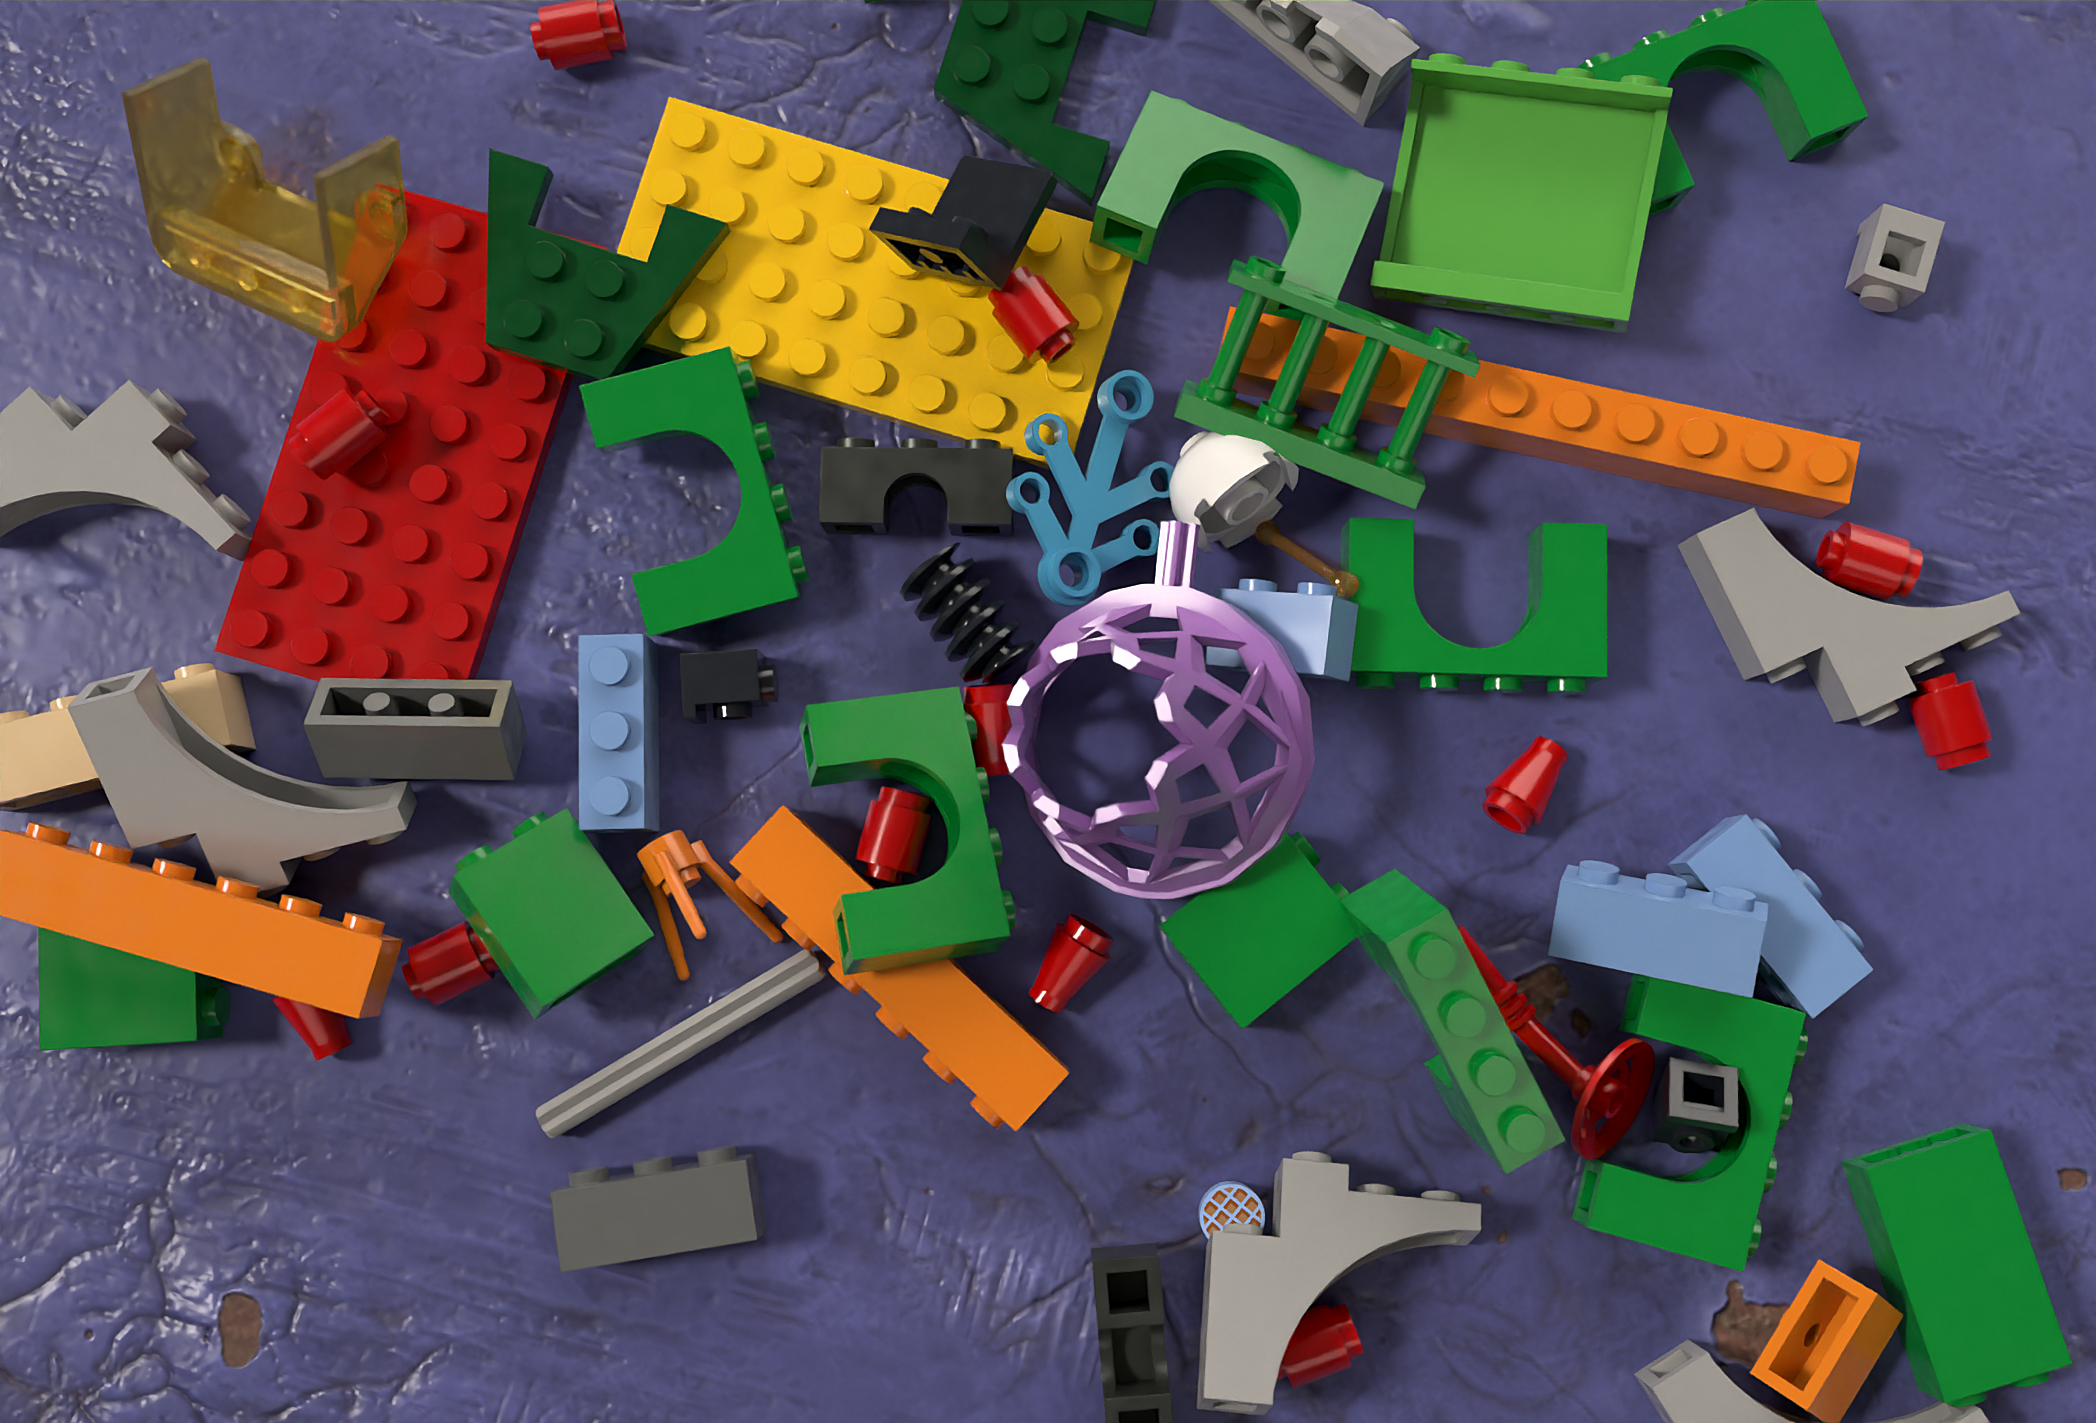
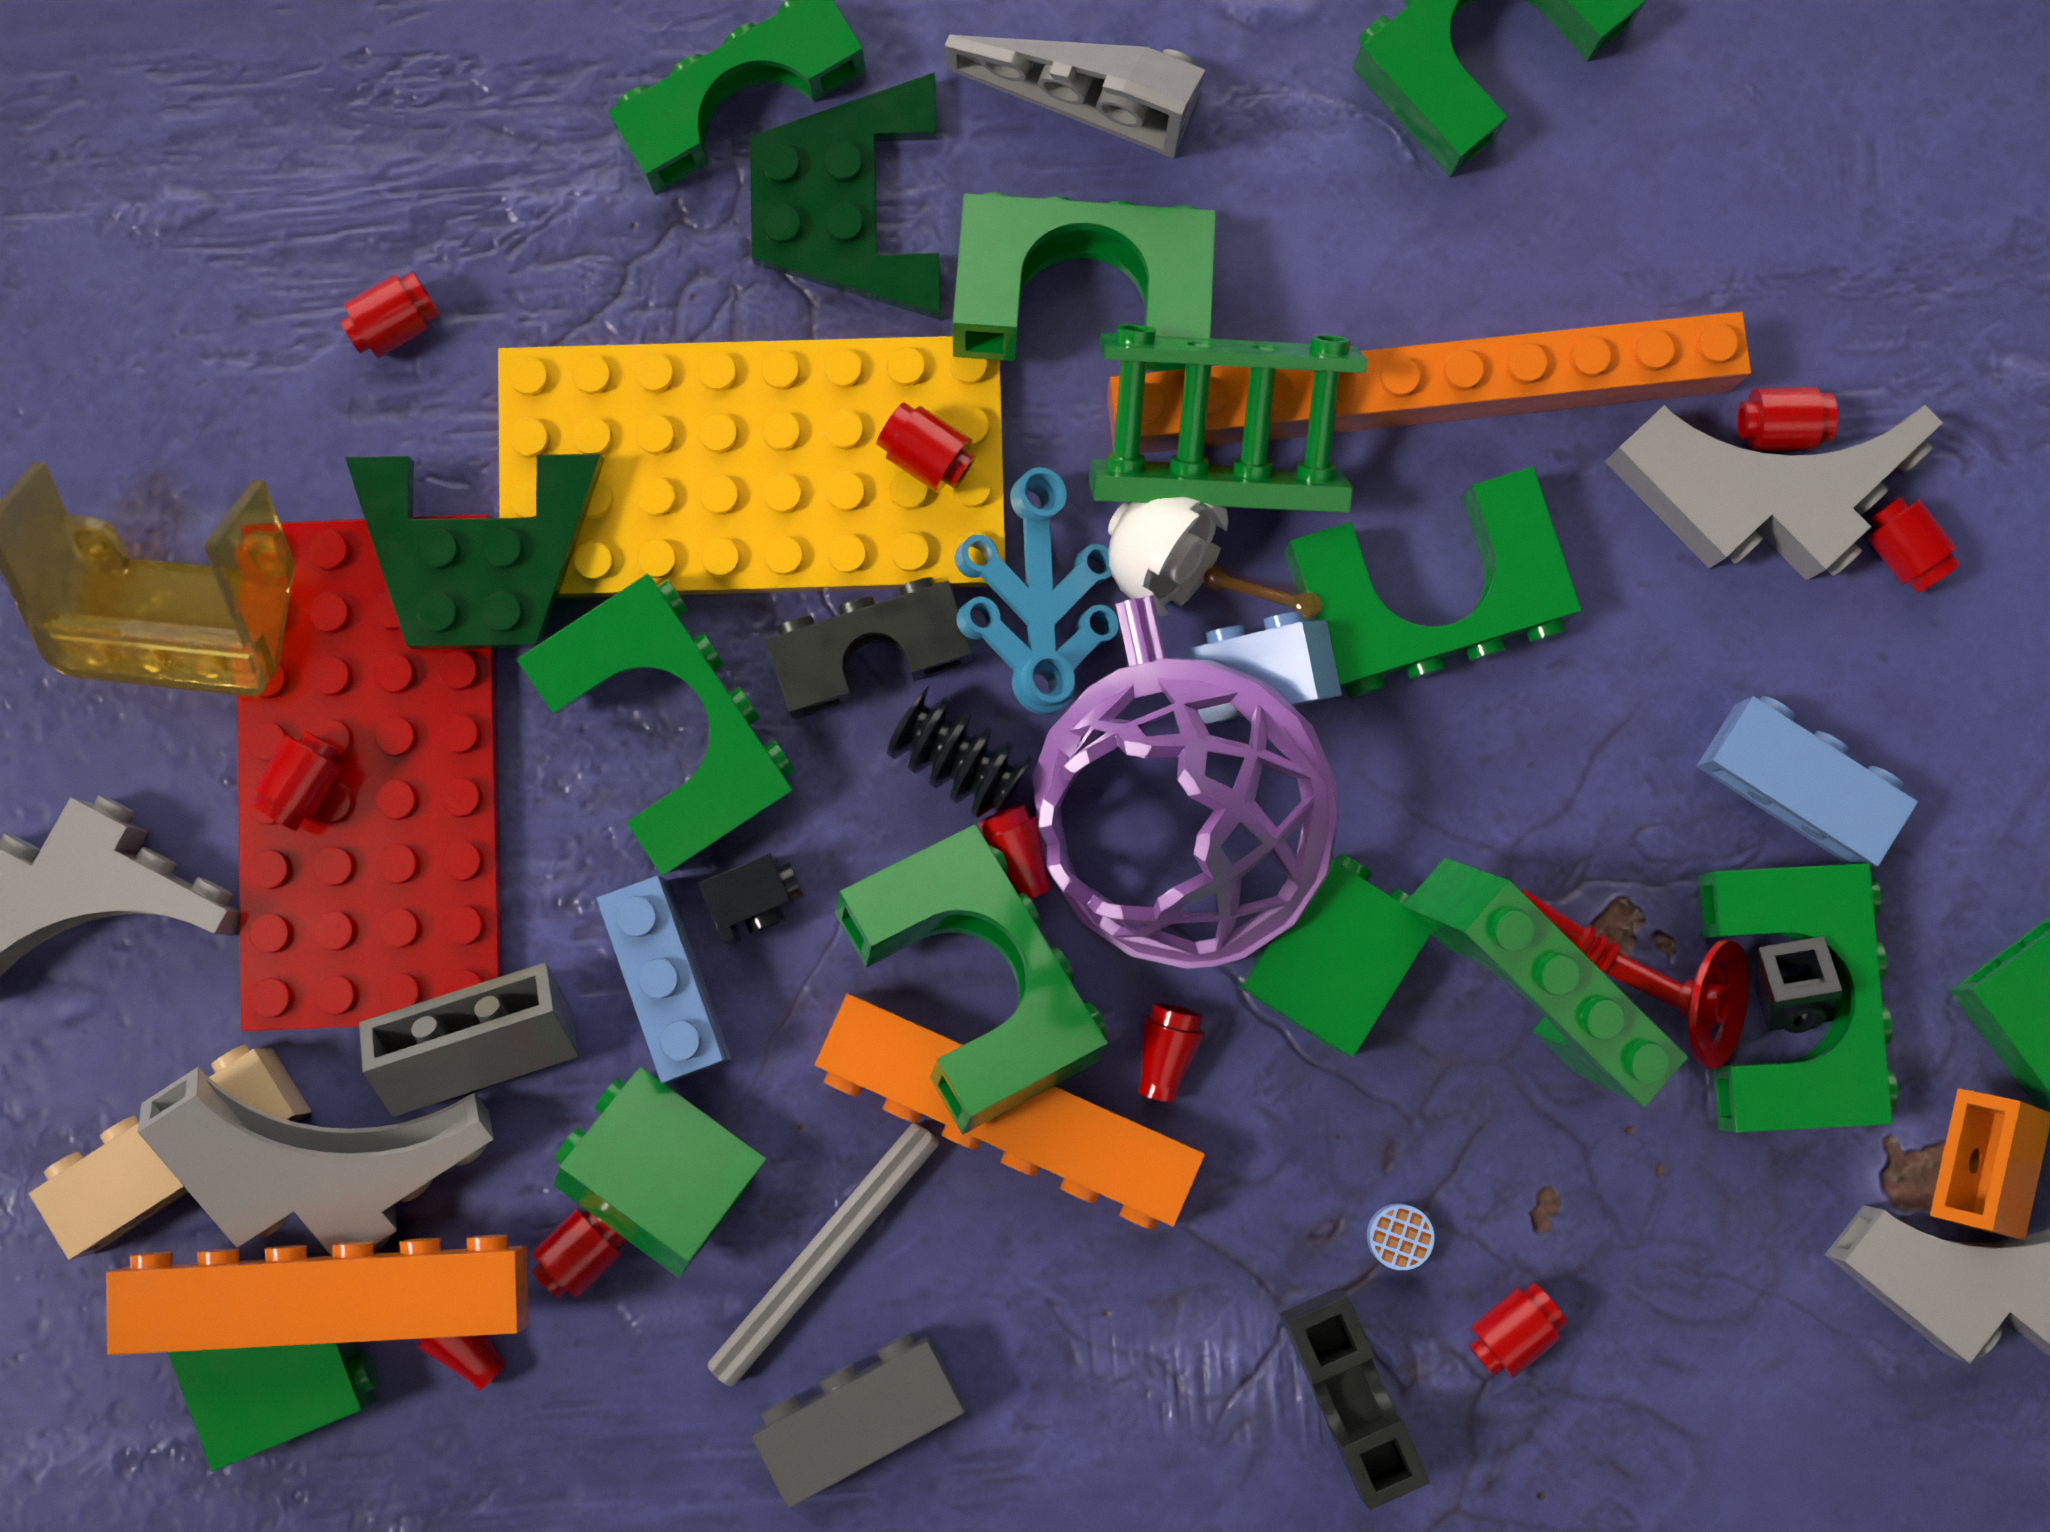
camera: 25 degrees left, 0 degrees up
orange plant [637,830,783,981] -> none
red brick [855,786,933,885] -> none
black bracket [869,156,1058,290] -> none
light grey arch [1197,1151,1481,1416] -> none
bright green panel [1370,53,1673,333] -> none
red cone [1482,736,1568,834] -> none
medium blue brick [1548,860,1769,998] -> none
light grey brick [1844,203,1945,312] -> none

